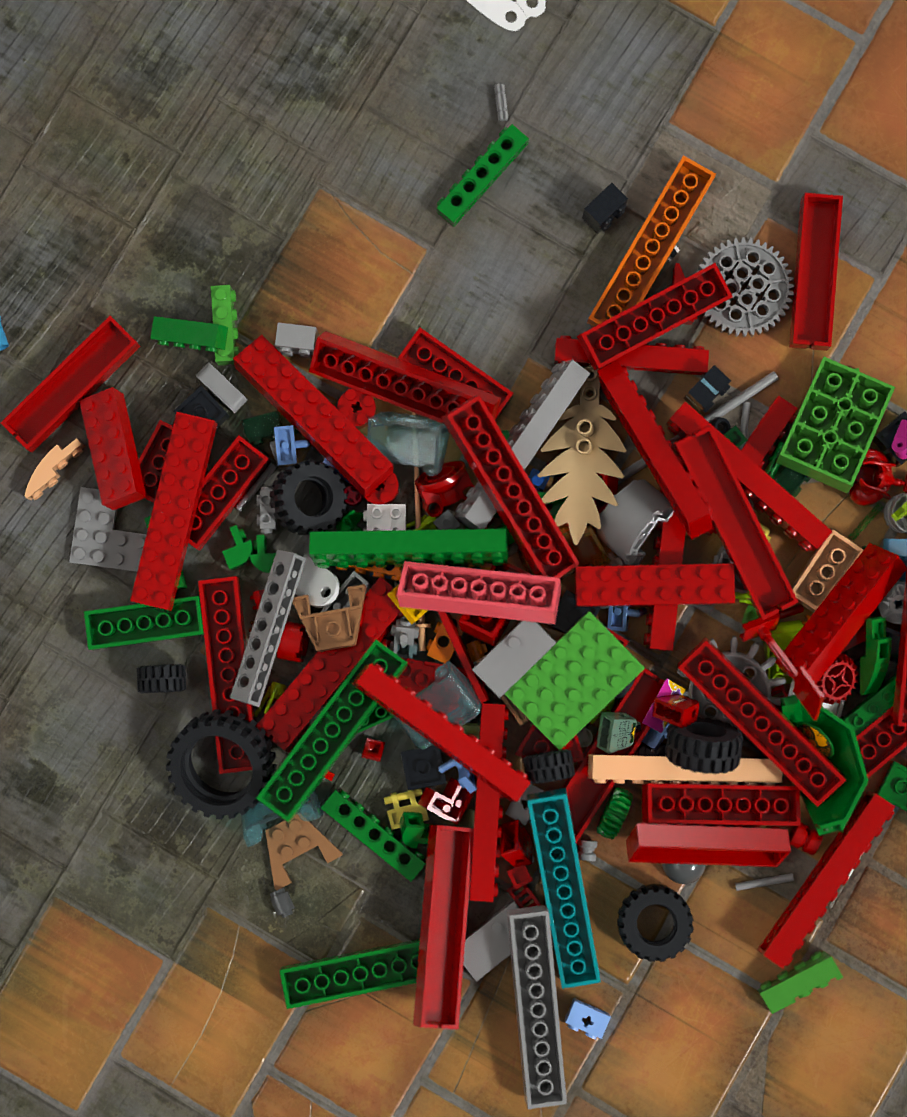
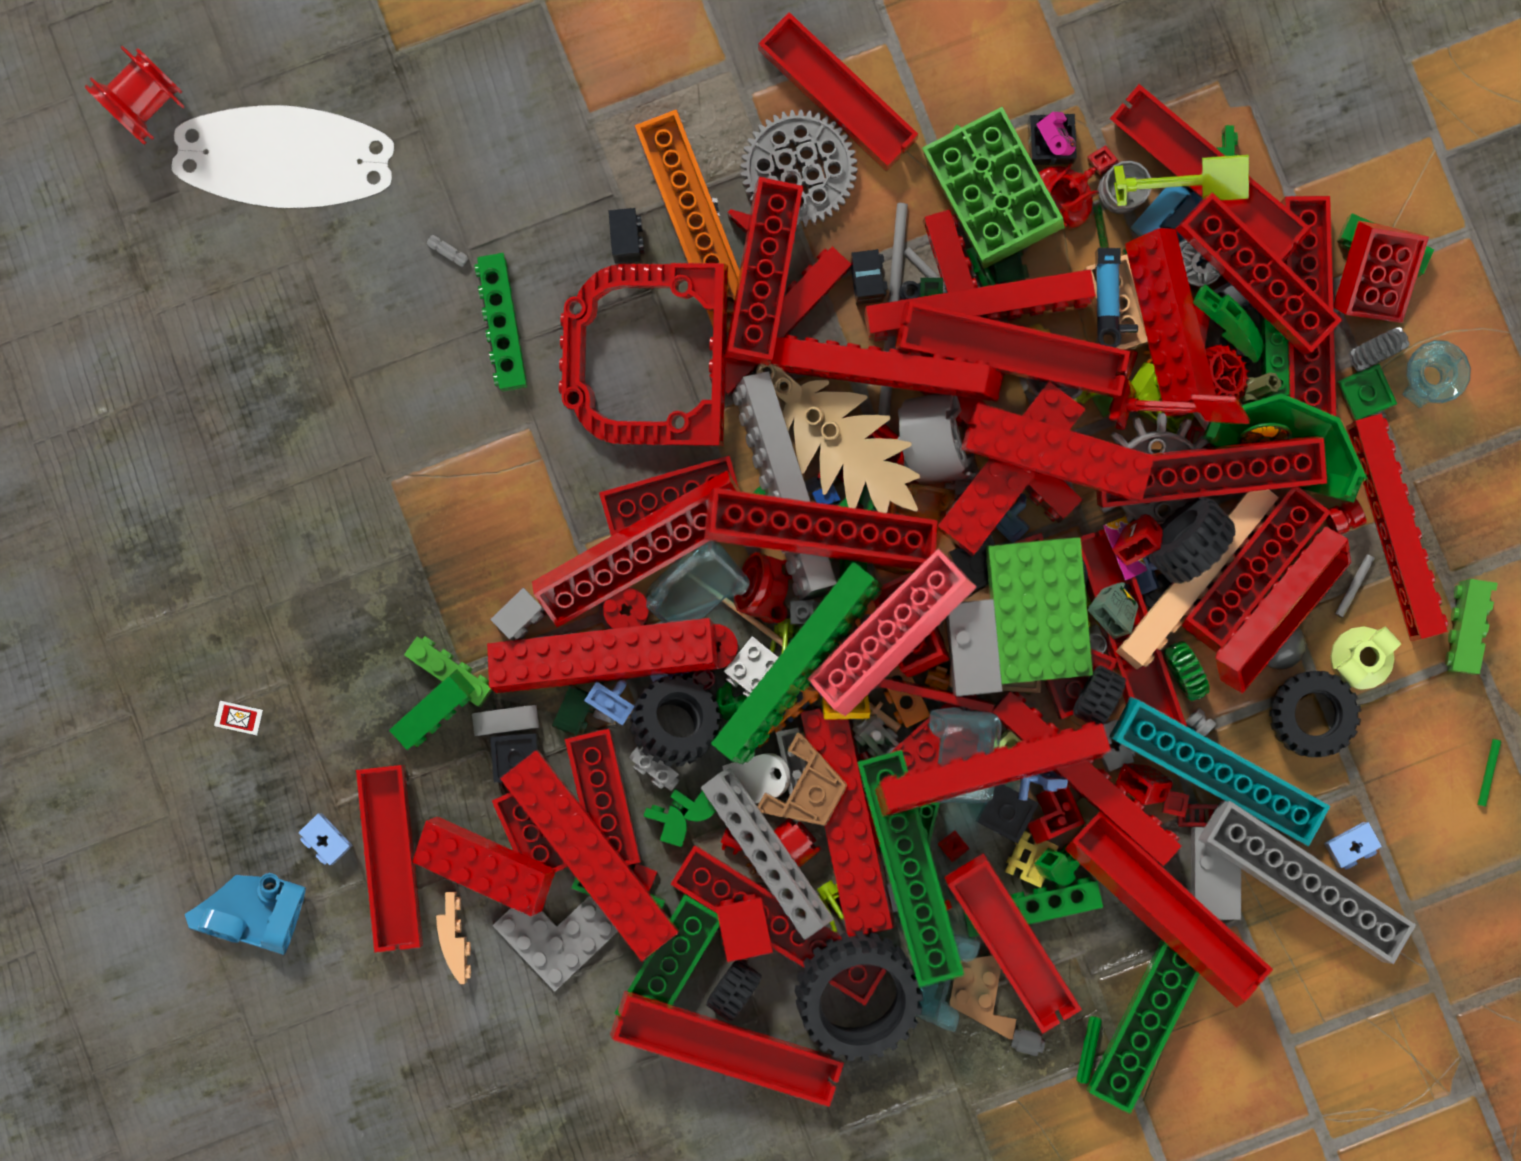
camera: 55 degrees left, 0 degrees up
light grey bar [235,463,277,512] -> none
none -> sticker [214,701,263,735]
none -> light blue brick [298,813,353,865]
none -> red arch [559,263,728,446]
none -> red piece [610,991,844,1107]
none -> red tile [633,863,658,891]
none -> red brick [716,894,773,962]
none -> red piece [945,853,1082,1033]
none -> red piece [961,403,1155,501]
none -> green axle [1076,1016,1102,1084]
none -> piece [1095,248,1138,348]
none -> olive piece [1241,373,1281,405]
none -> yellowish green piece [1330,626,1401,690]
none -> green bar [1477,739,1502,807]

